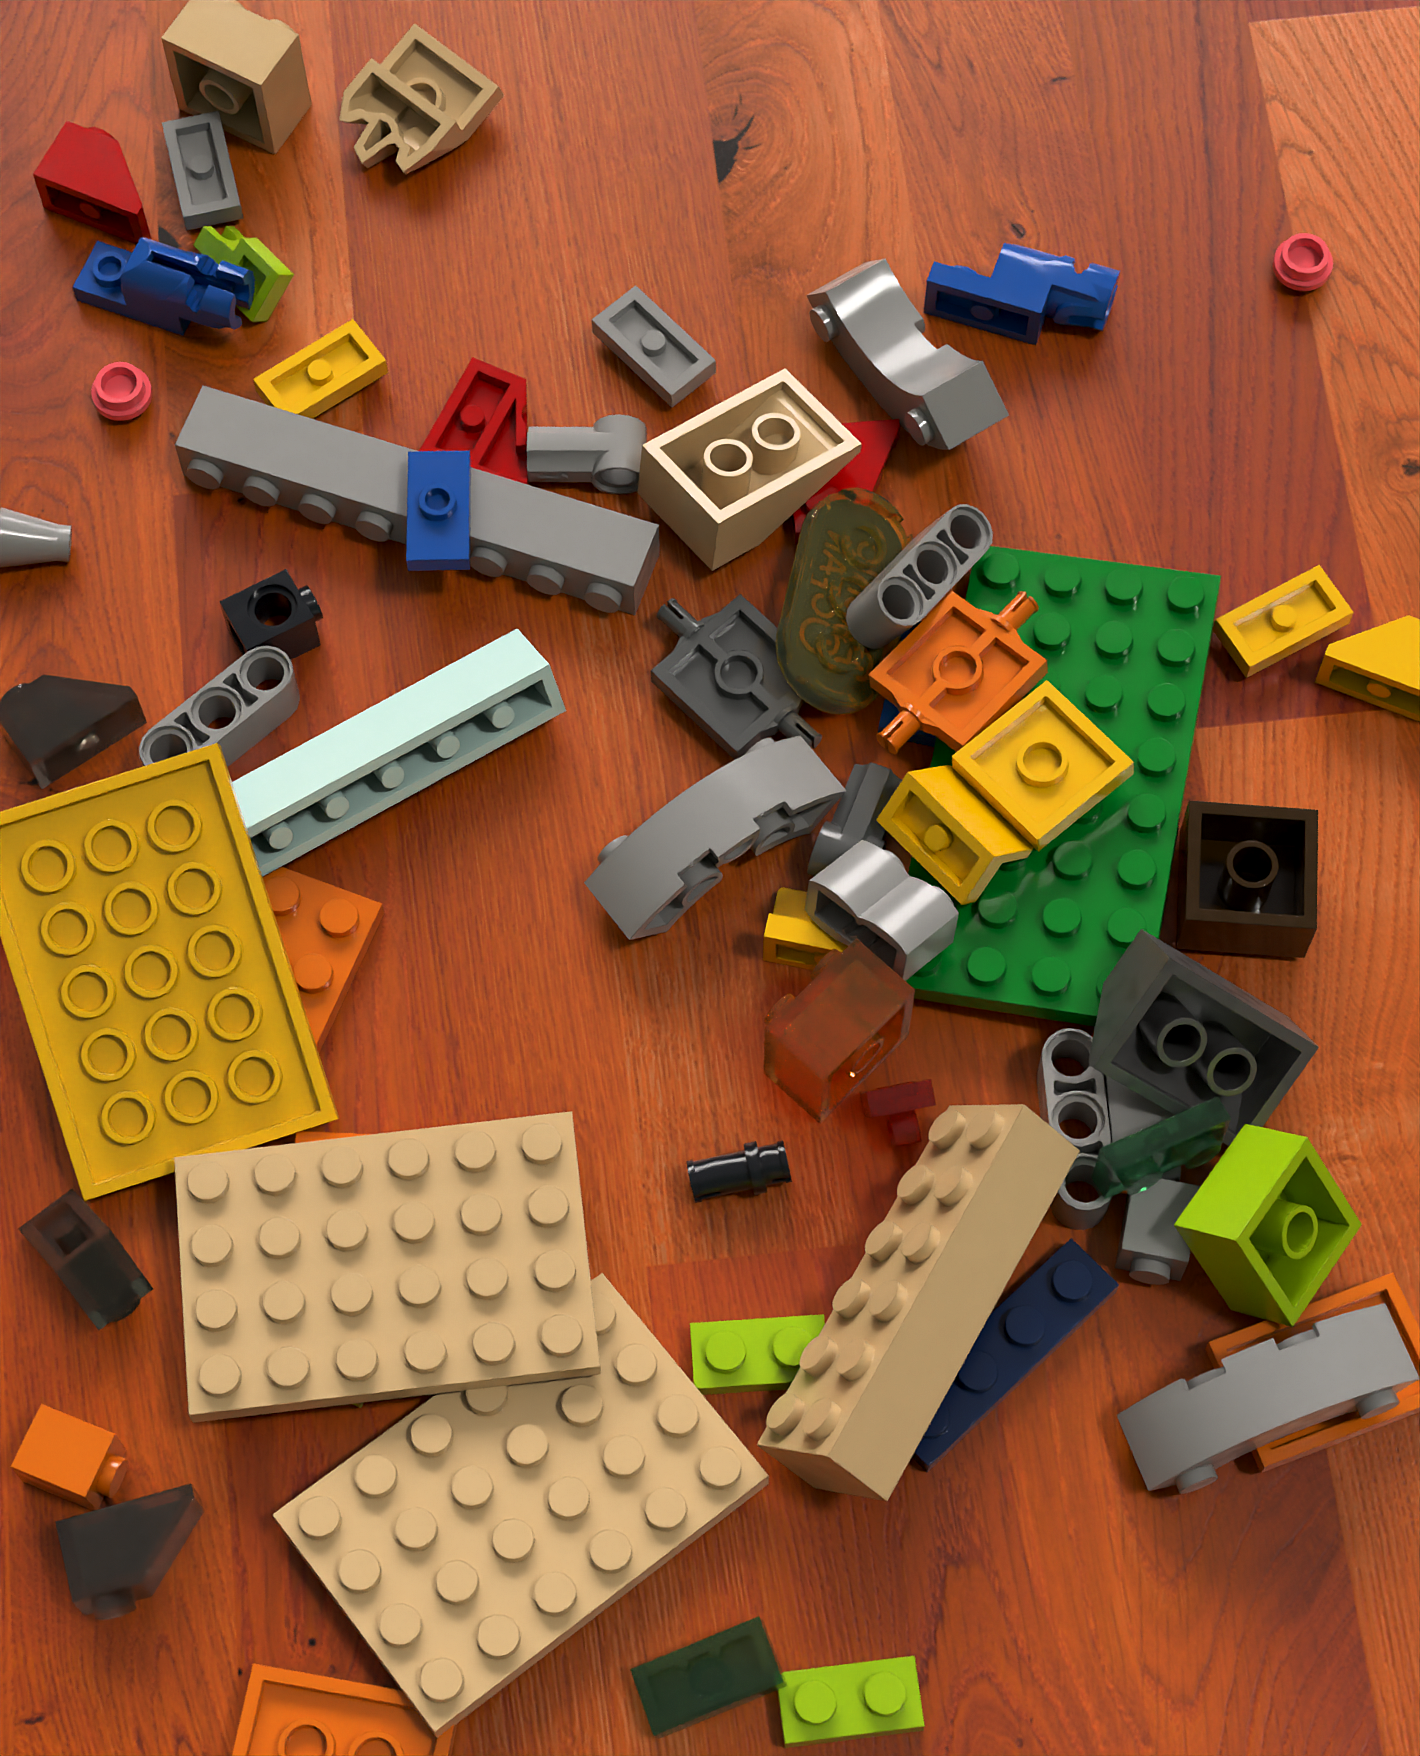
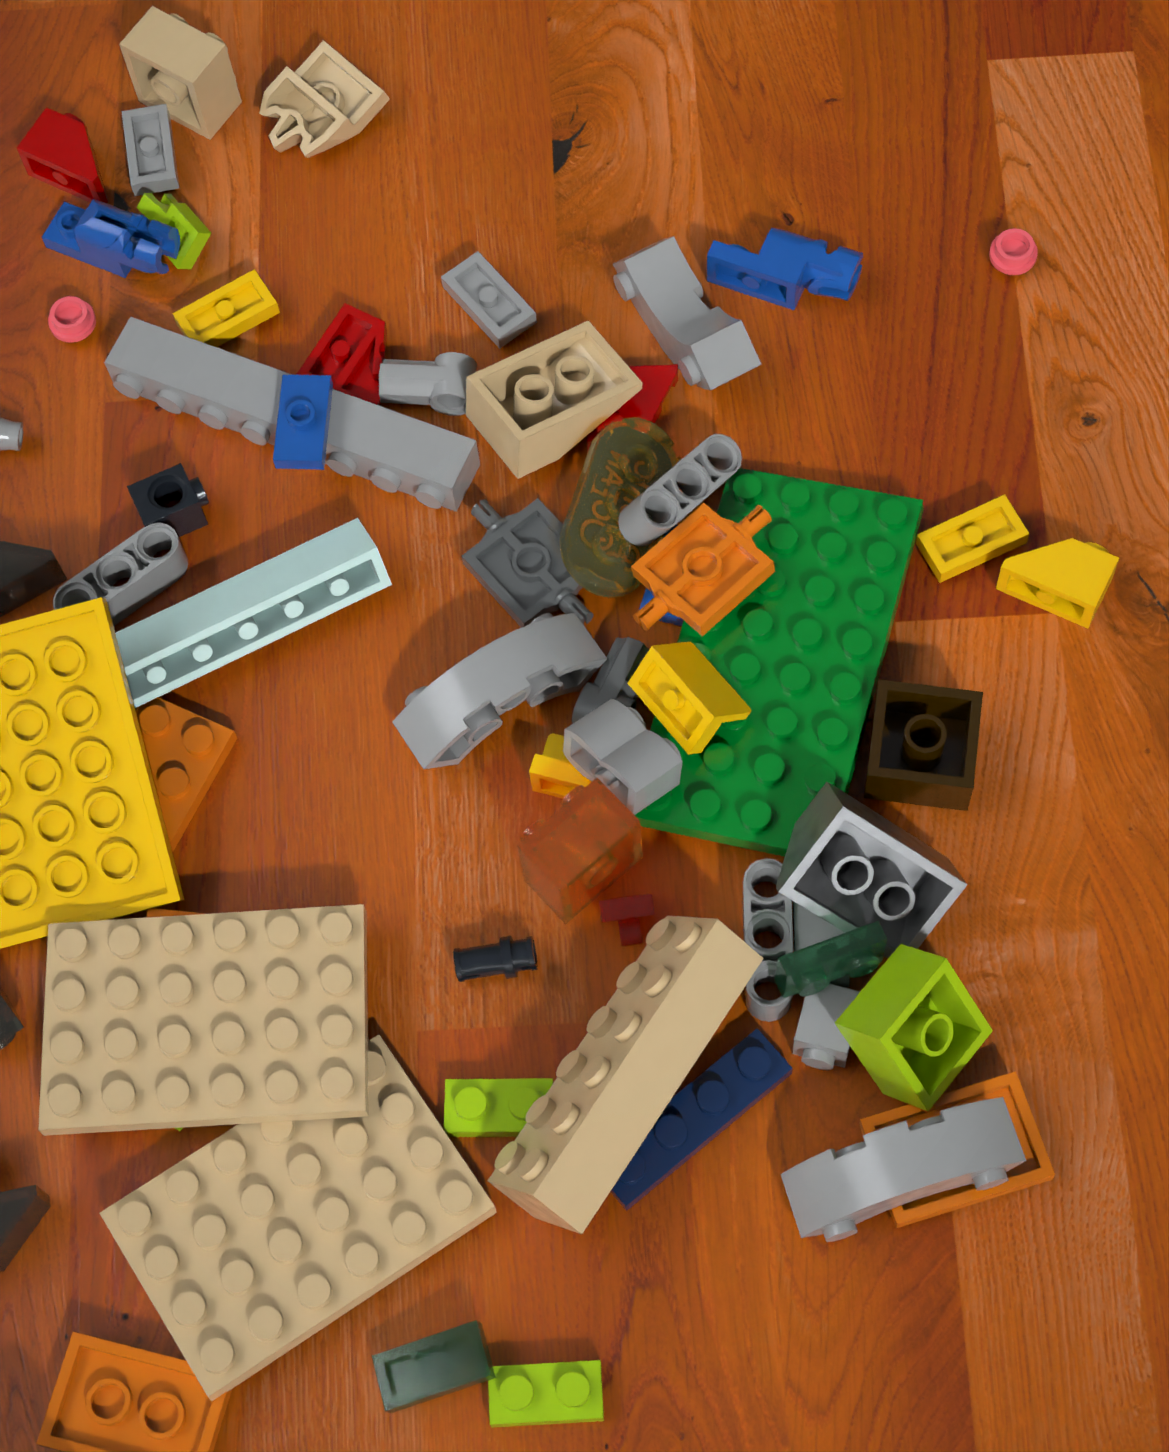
camera: 10 degrees right, 0 degrees up
yellow plate [952,680,1134,852] -> none

